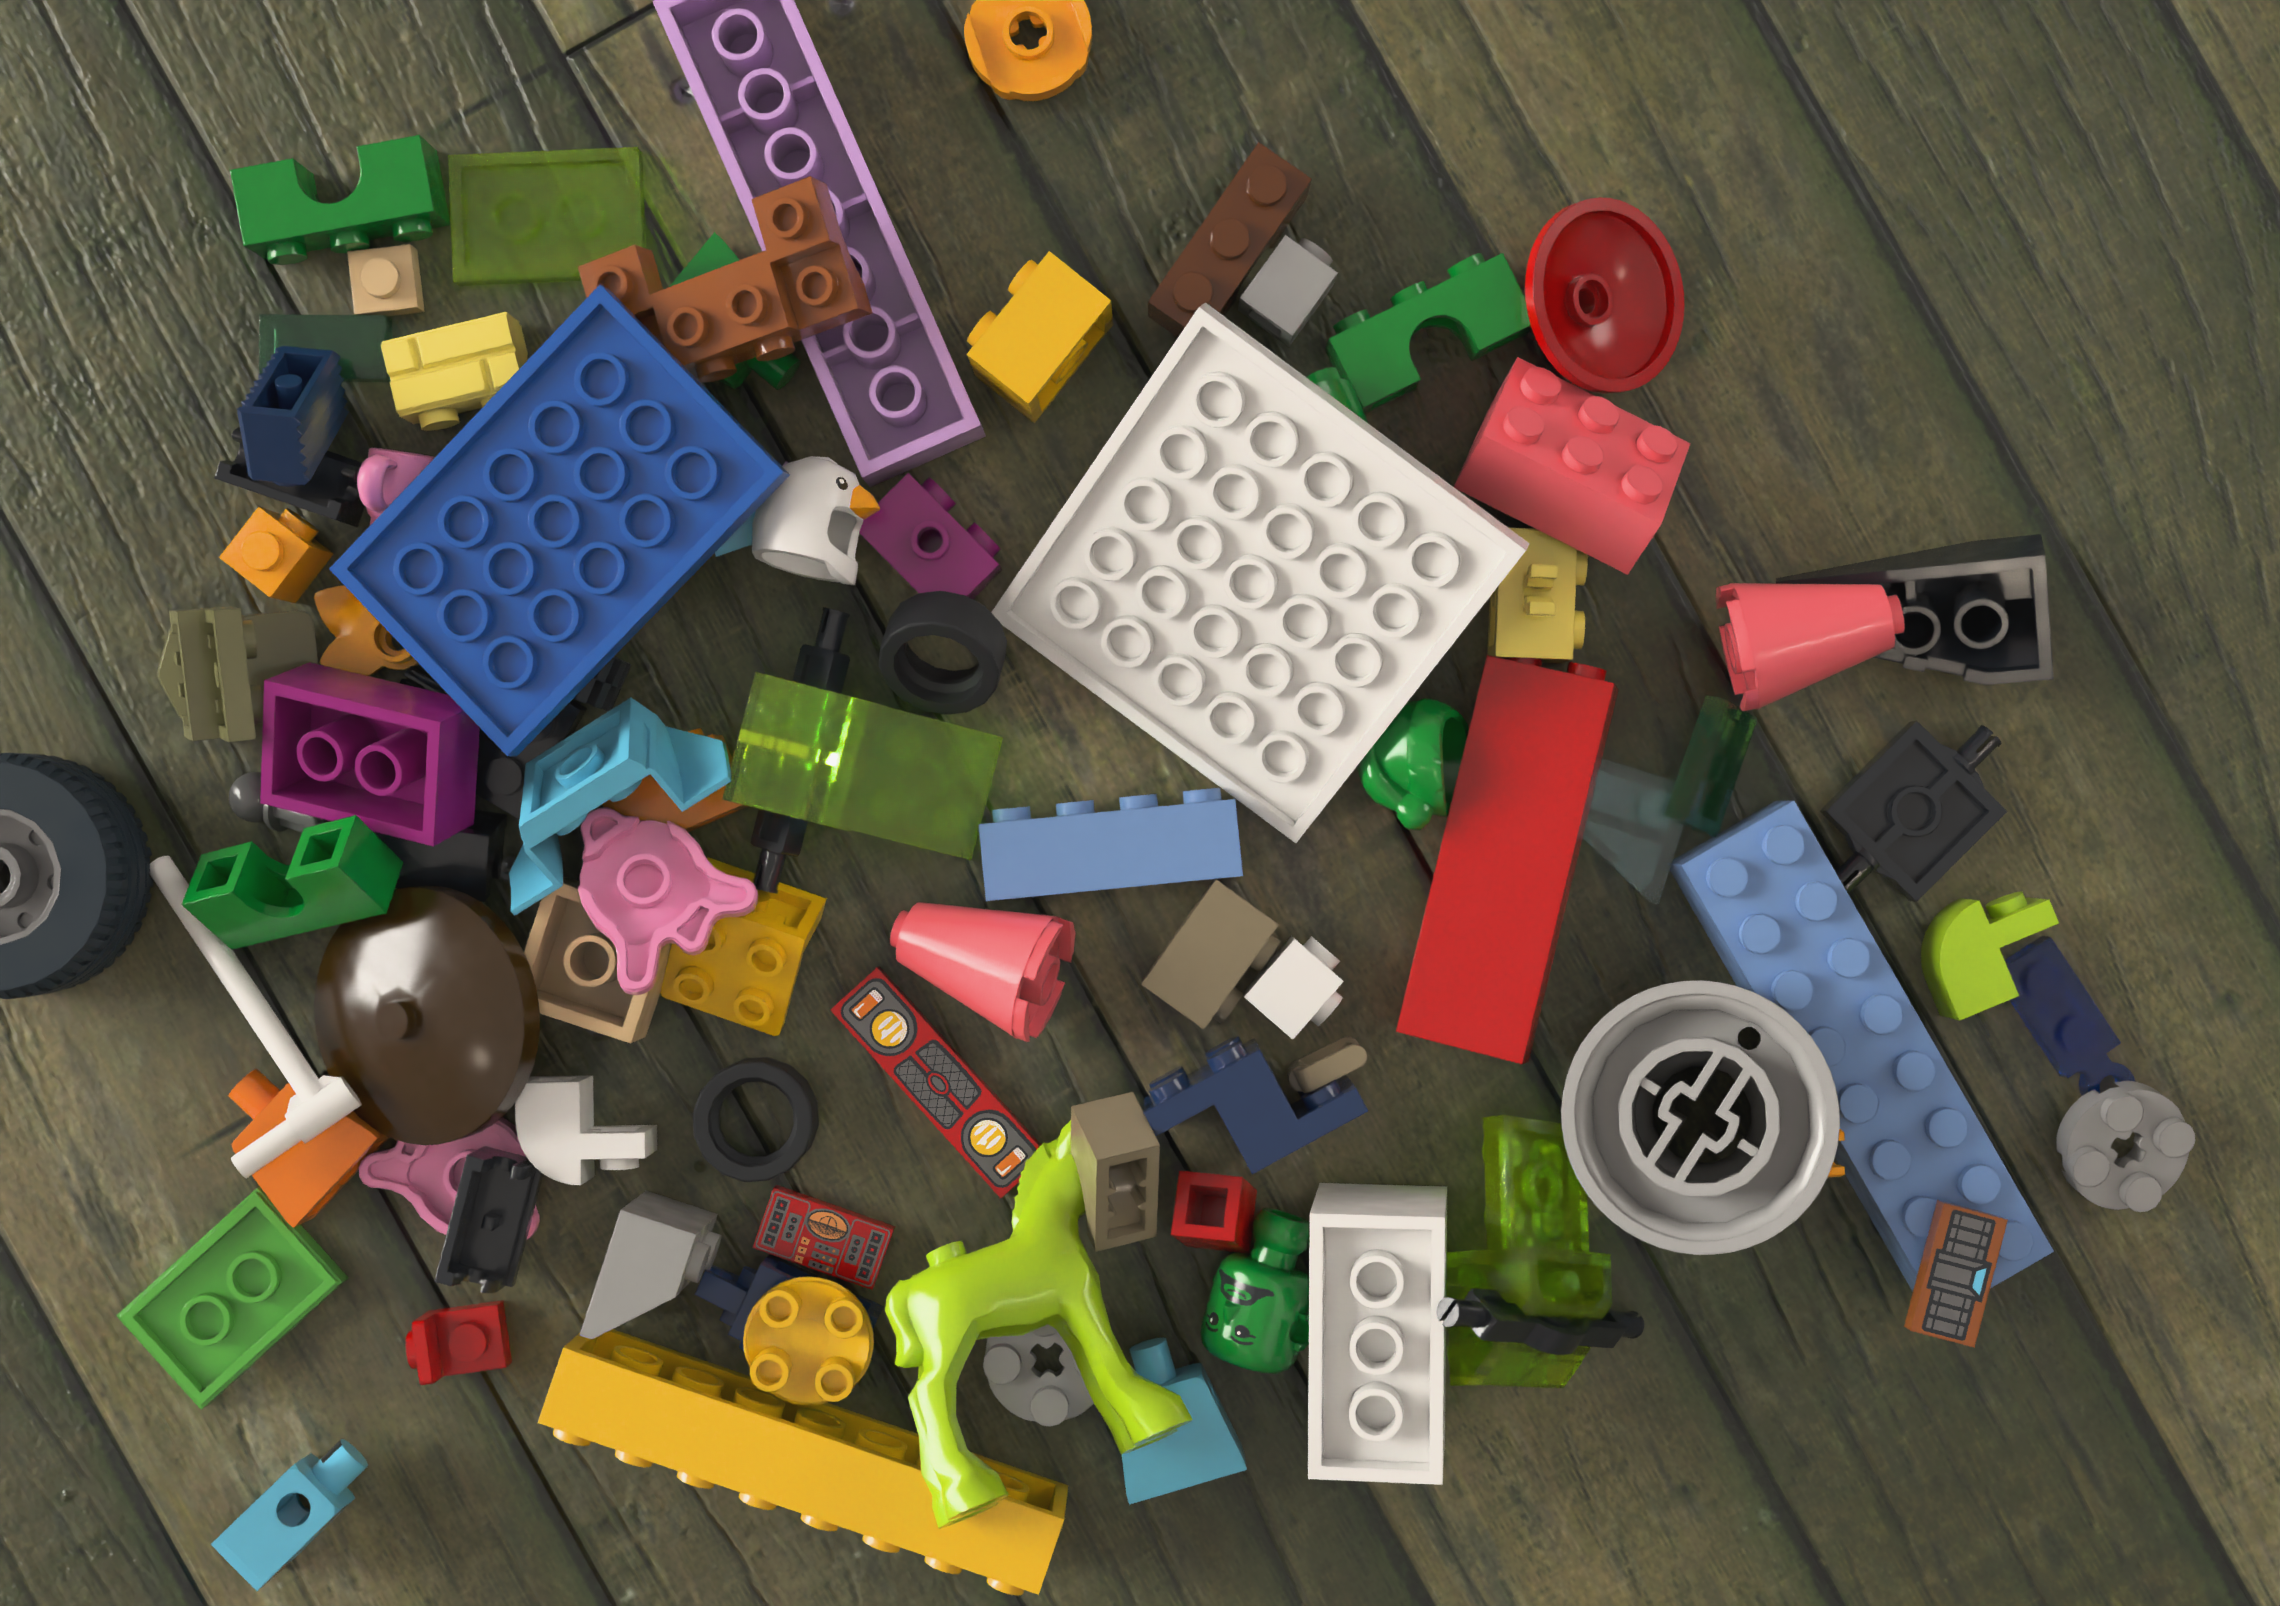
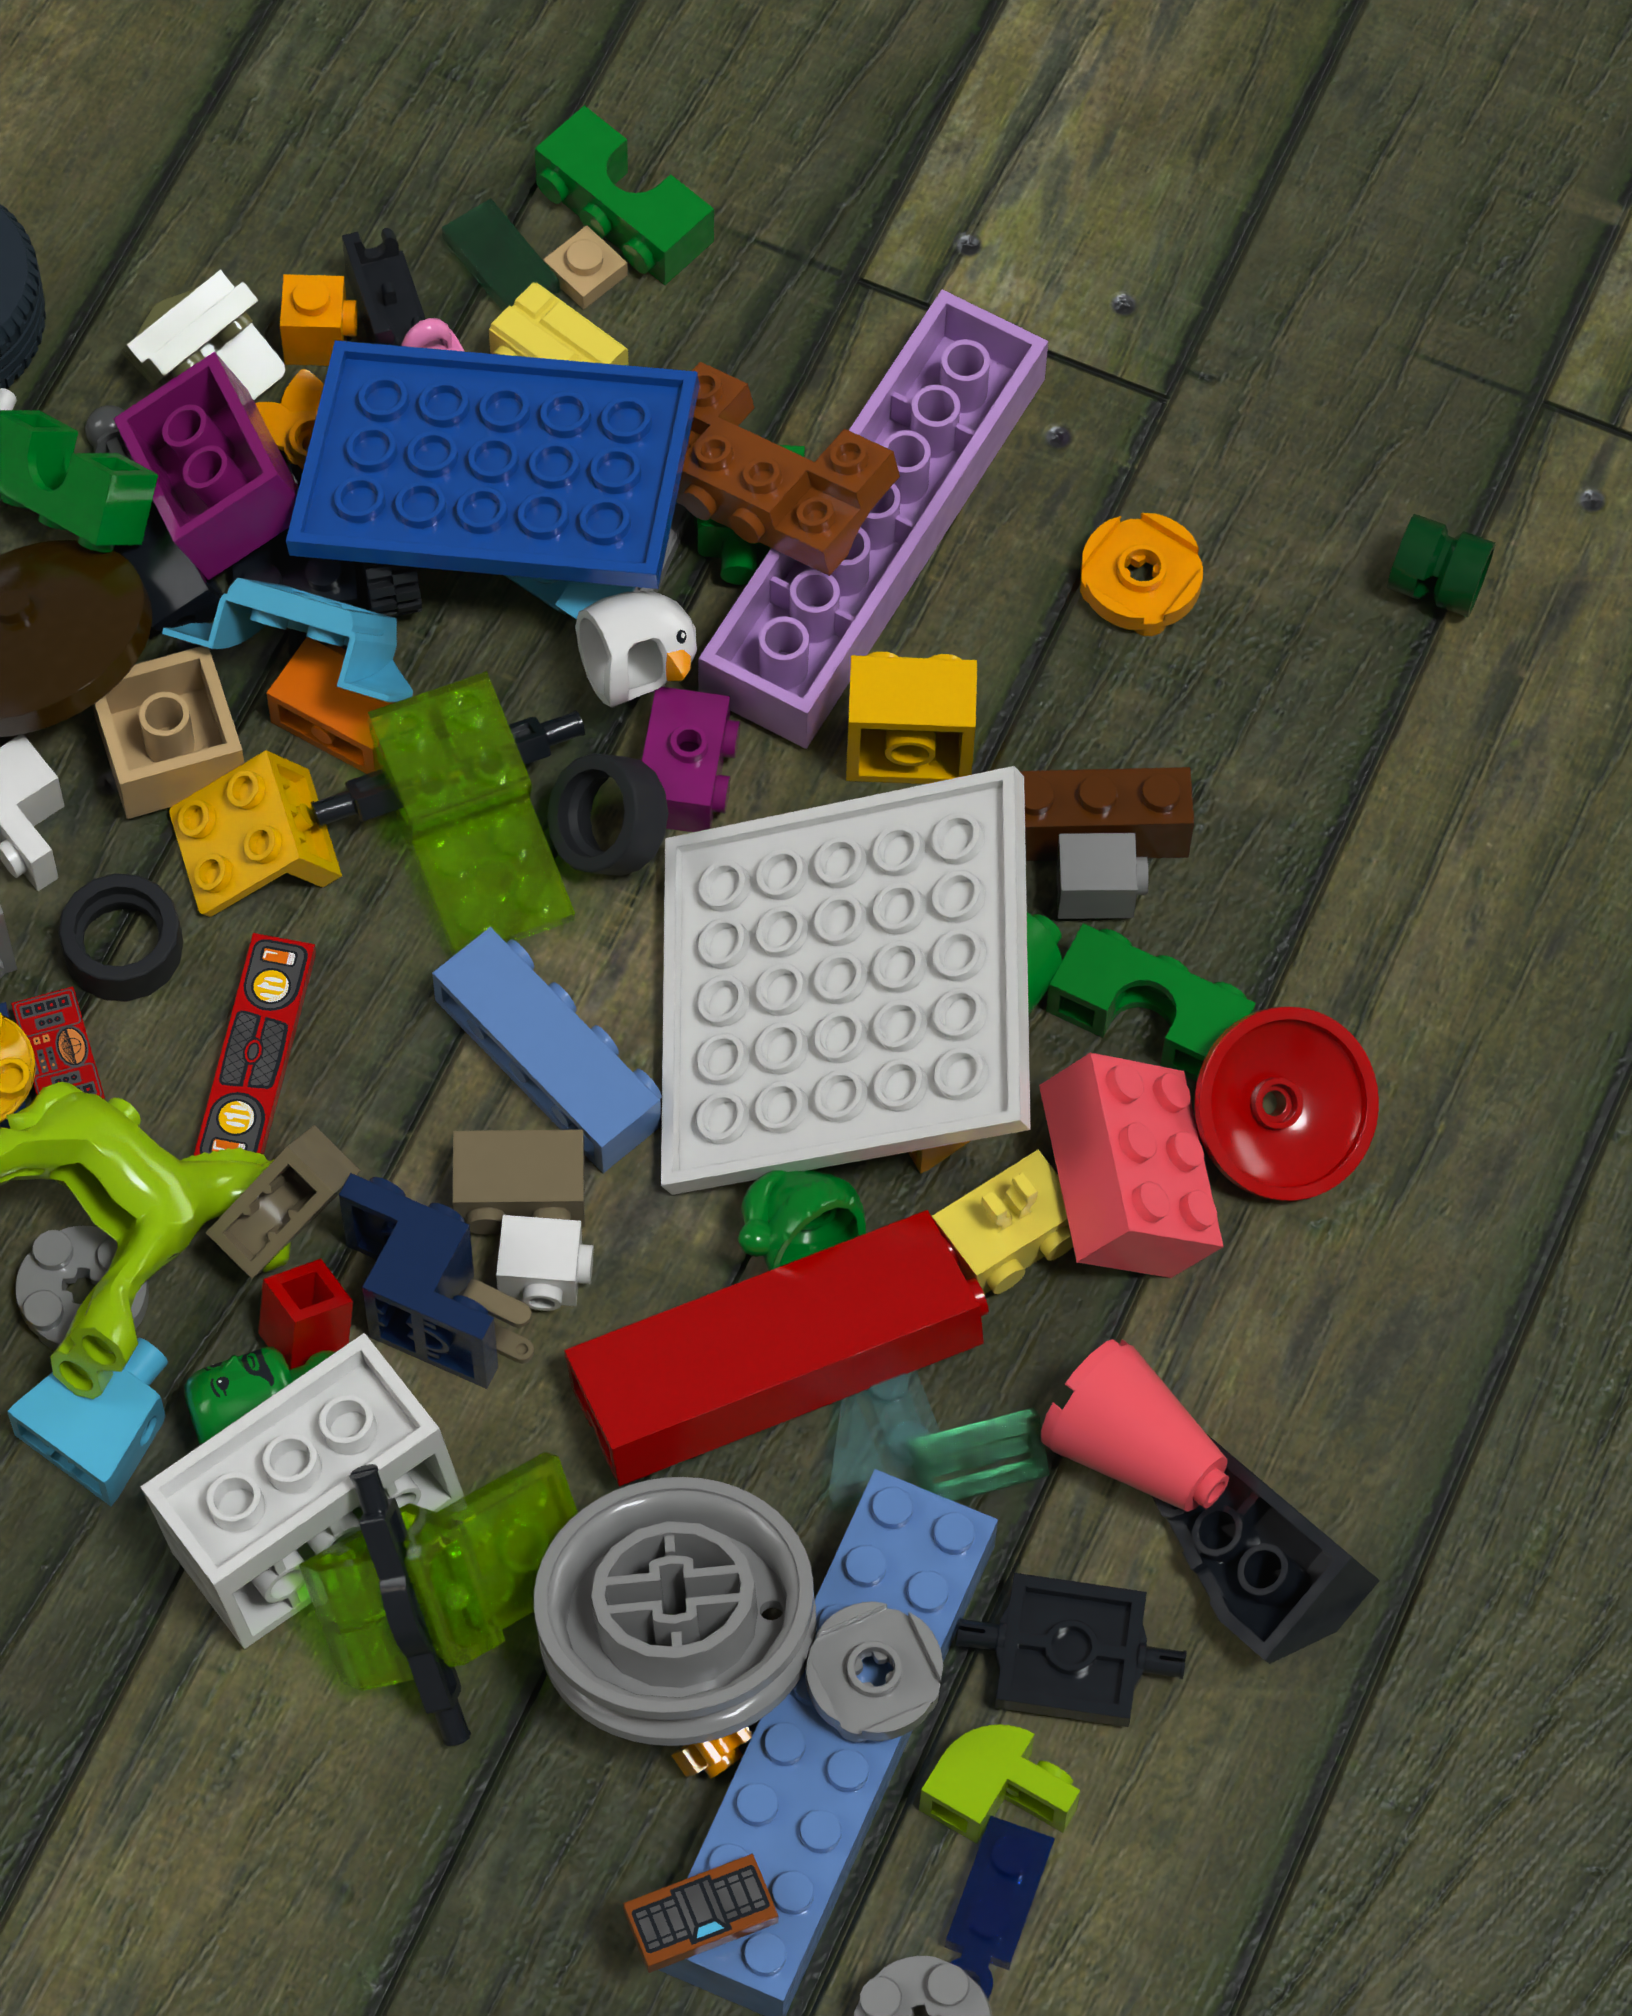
camera: 45 degrees right, 25 degrees down
dark blue brick [237,346,349,487] -> none
clear neon green tile [448,147,646,286] -> none
bright pink tile [578,807,758,995] -> none
coral cone [890,902,1075,1042] -> none
none -> light grey plate [806,1601,943,1742]

